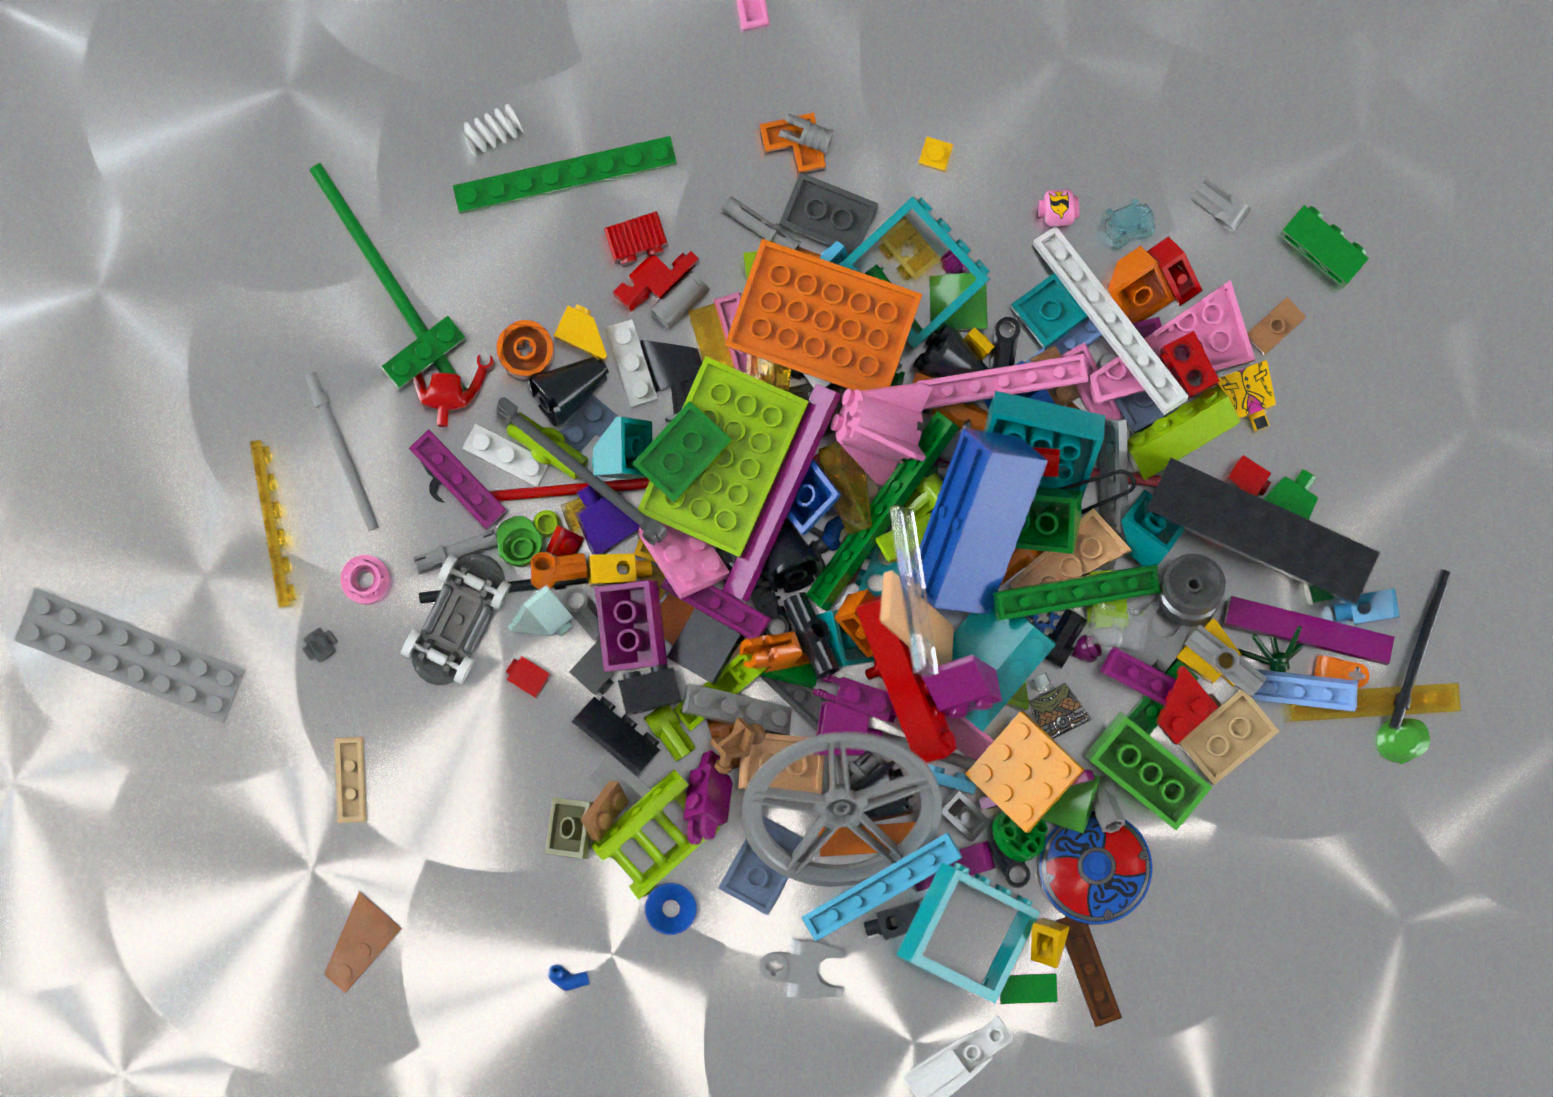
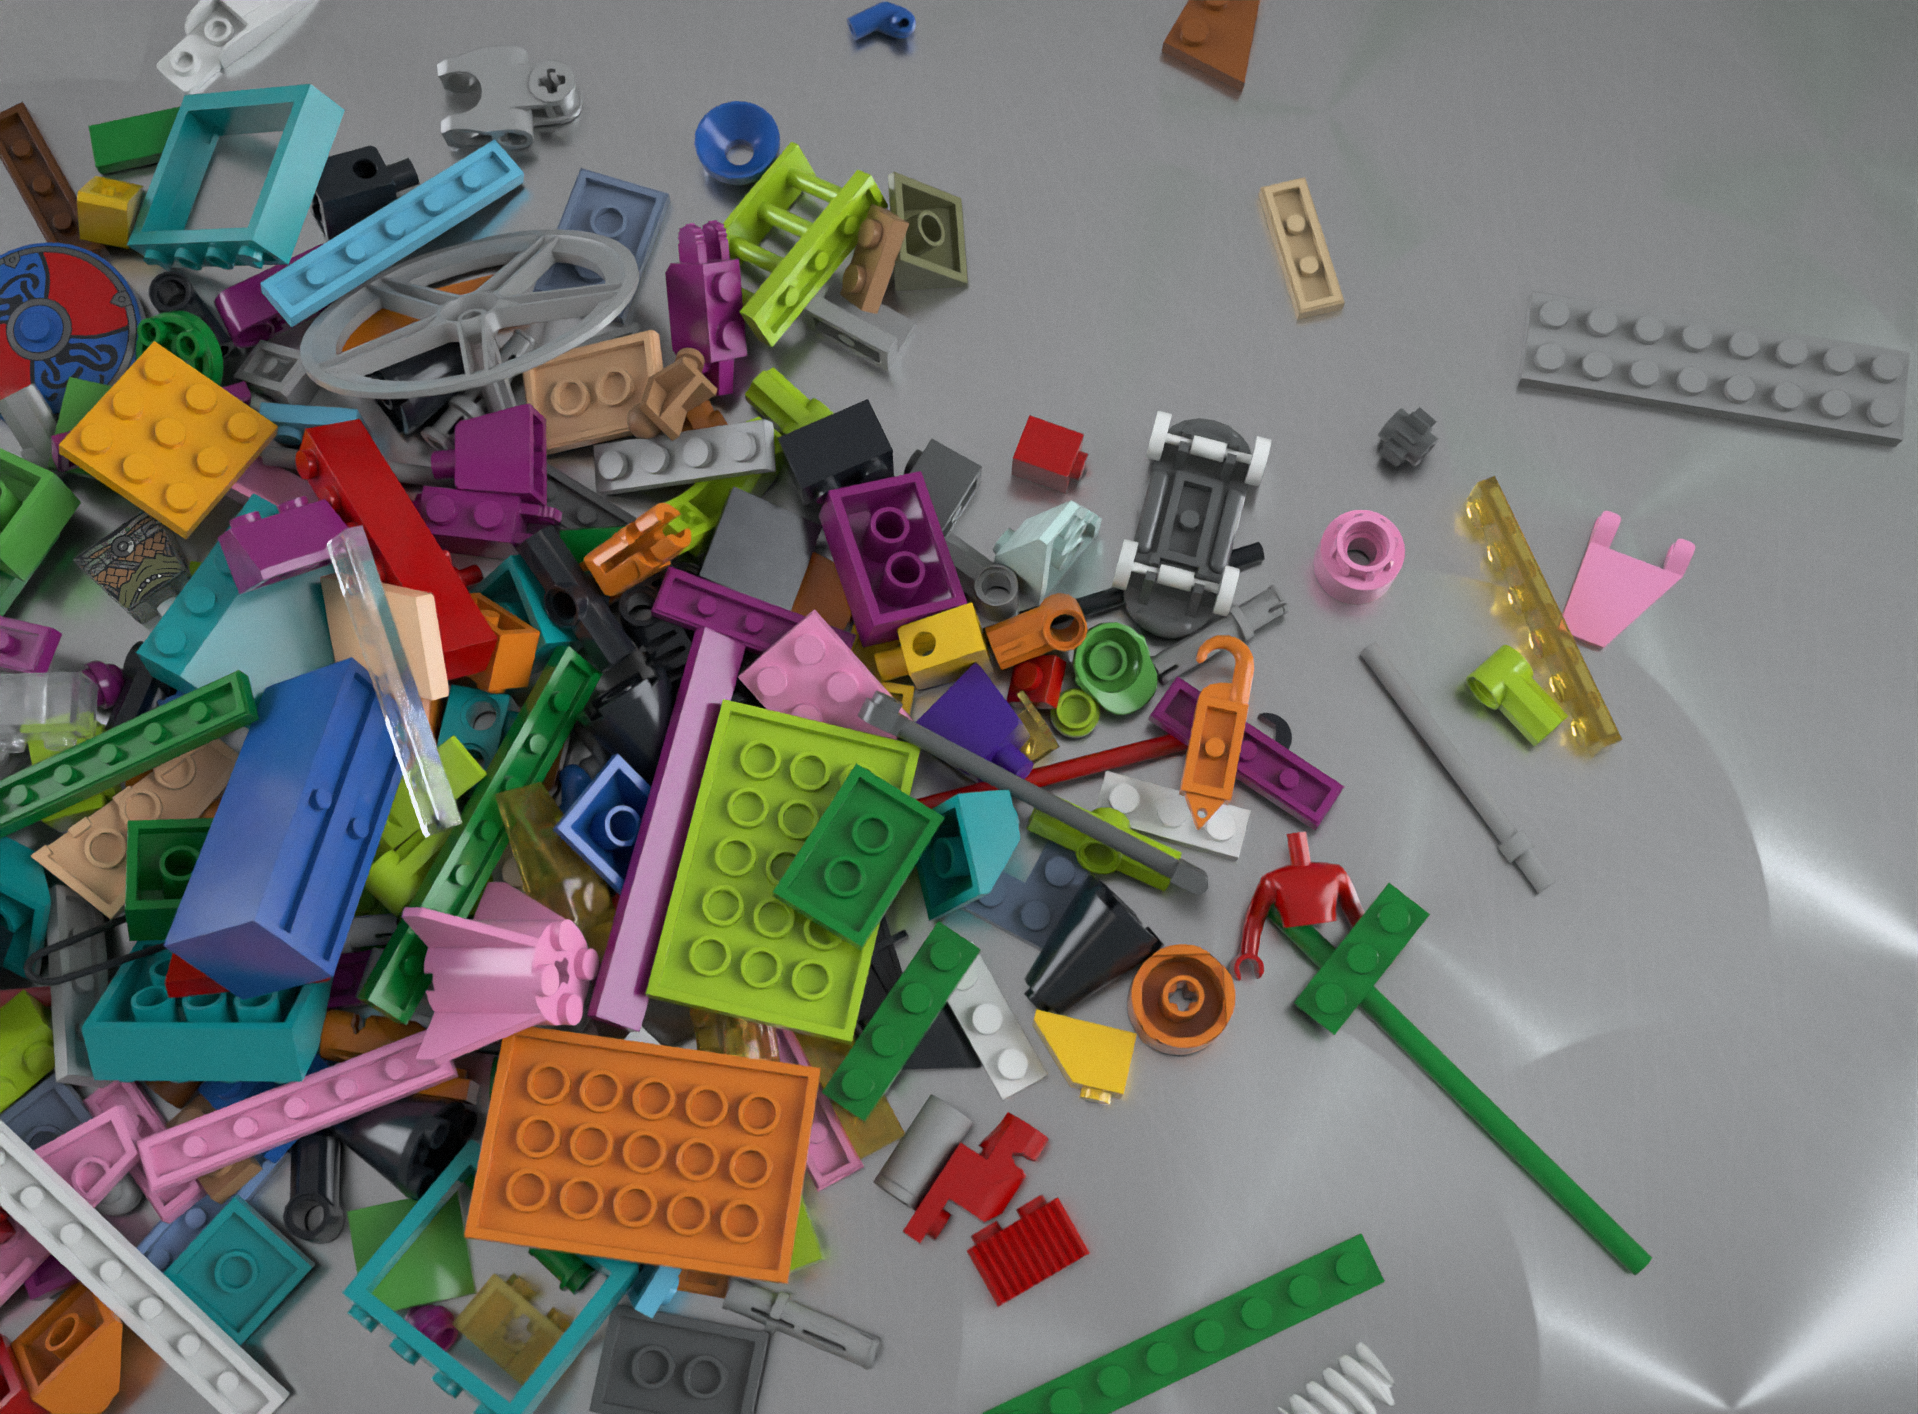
camera: 165 degrees right, 10 degrees down
black slope [571,696,661,777] -> none
yellow plate [964,327,995,361] -> none
none -> green plate [822,921,981,1123]
none -> orange plate [1179,635,1255,830]
none -> lime piece [1466,645,1568,747]
none -> bright pink flag [1556,511,1695,649]

